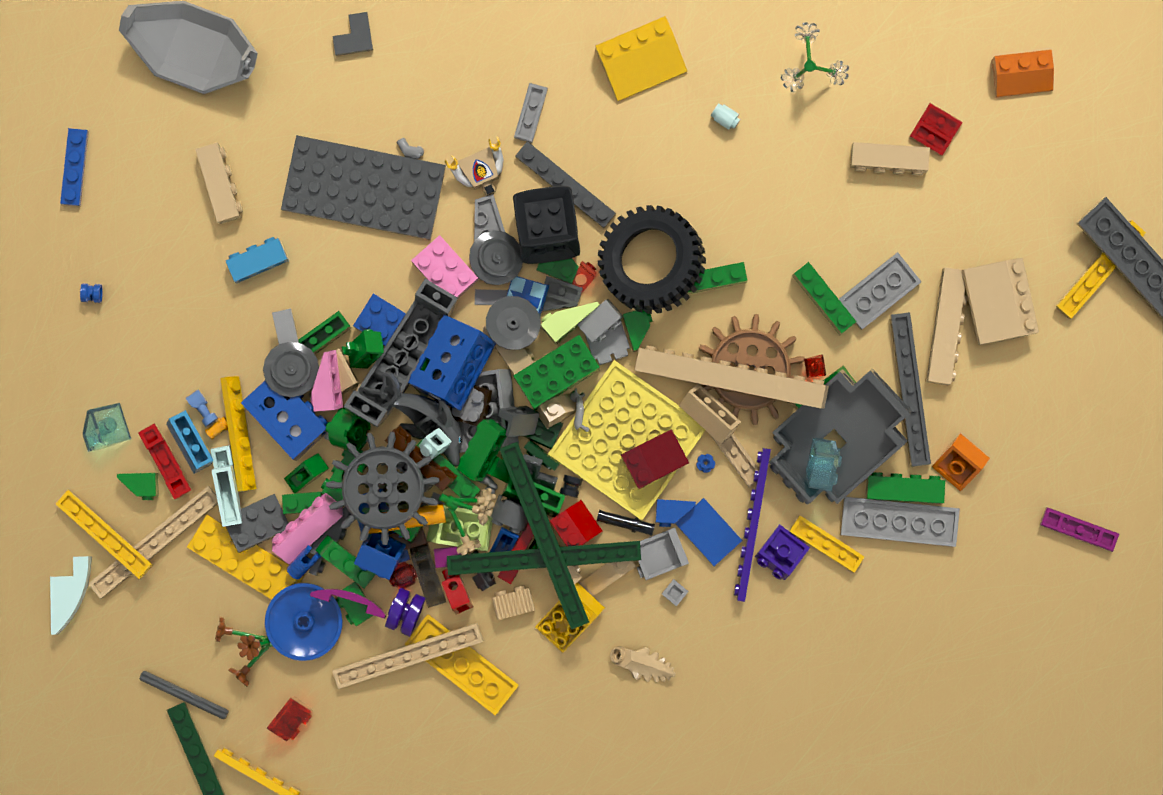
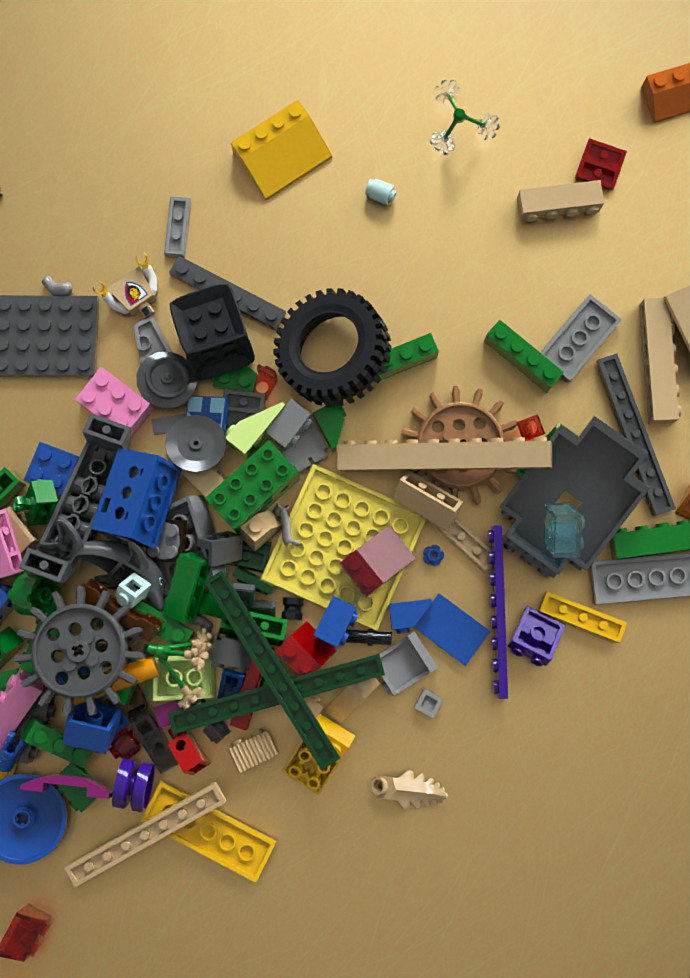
camera: 10 degrees left, 5 degrees down
none -> blue brick [314,596,359,649]

